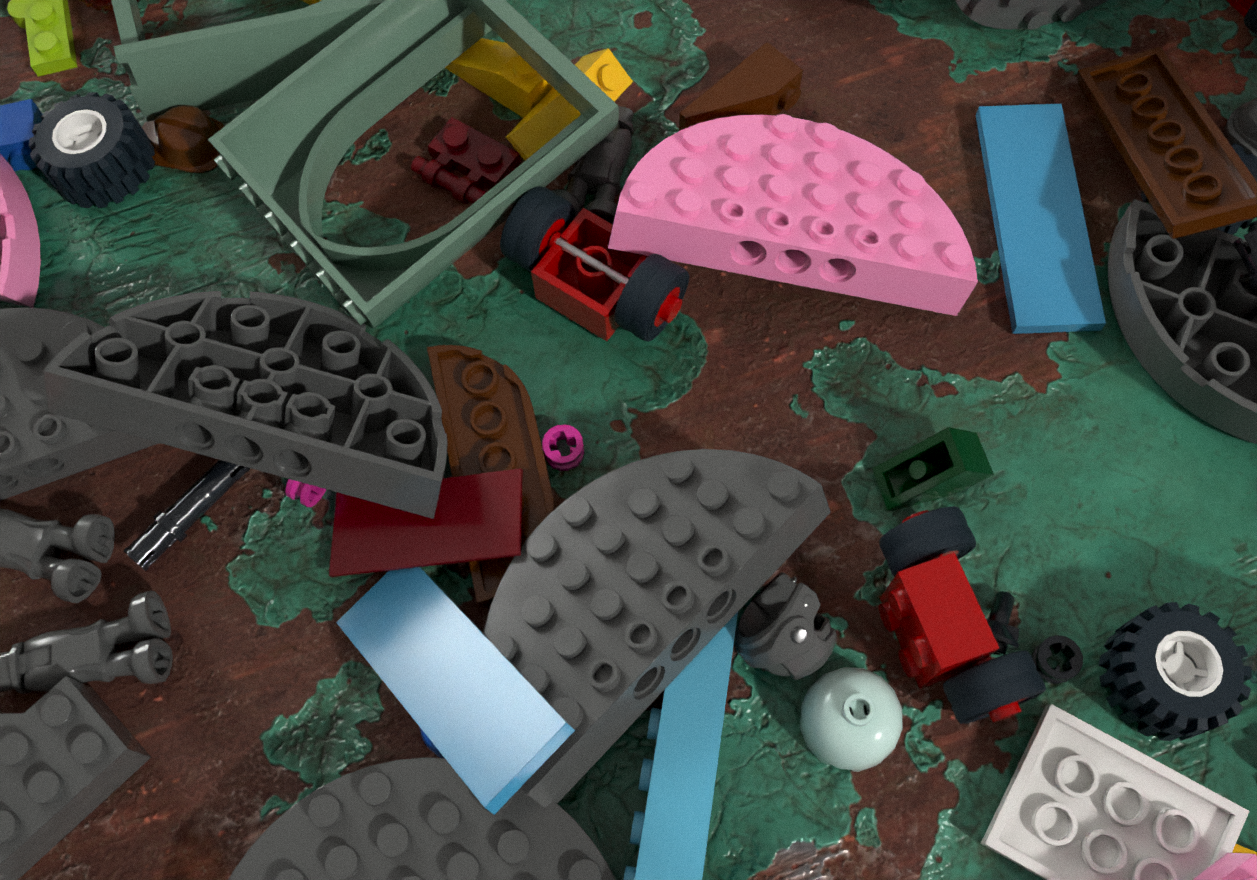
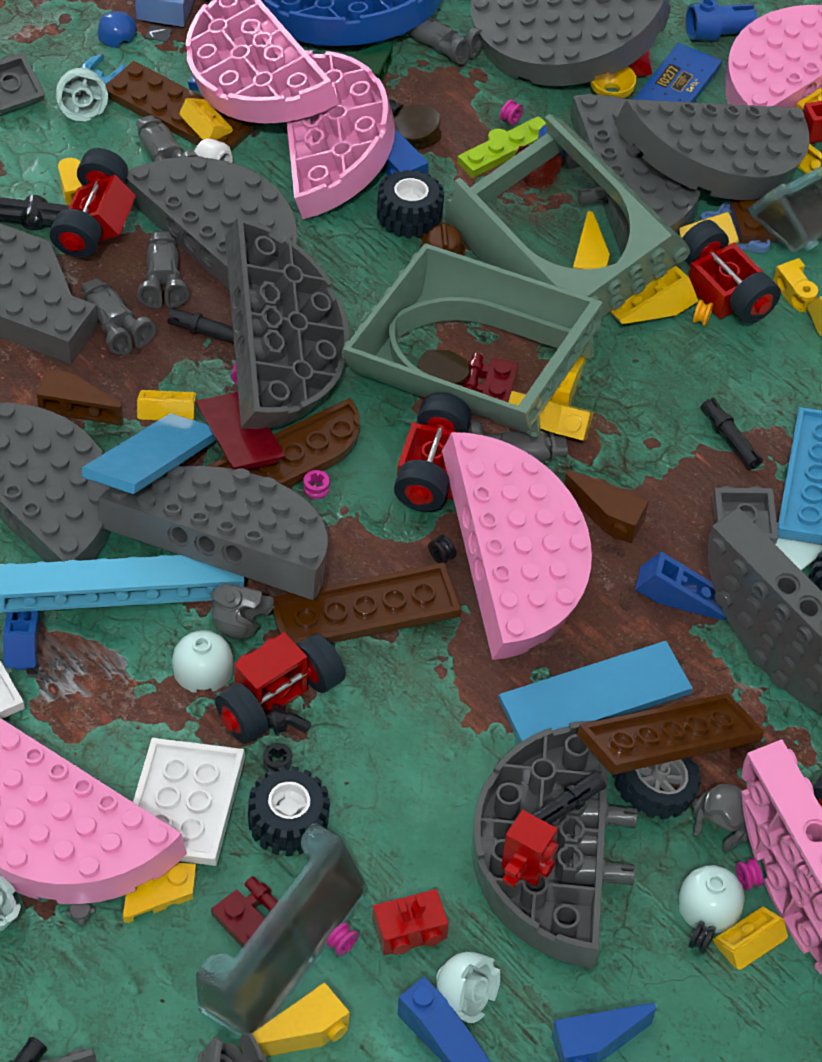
camera: 65 degrees right, 15 degrees down
dark green slope [872,427,994,511] -> none
none -> reddish brown slope [37,369,124,426]
none -> yellow slope [137,390,197,420]
none -> reddish brown plate [272,562,461,645]
none -> dark brown hat [417,350,470,386]
none -> black bush [428,535,456,564]
none -> blue slope [635,552,727,621]

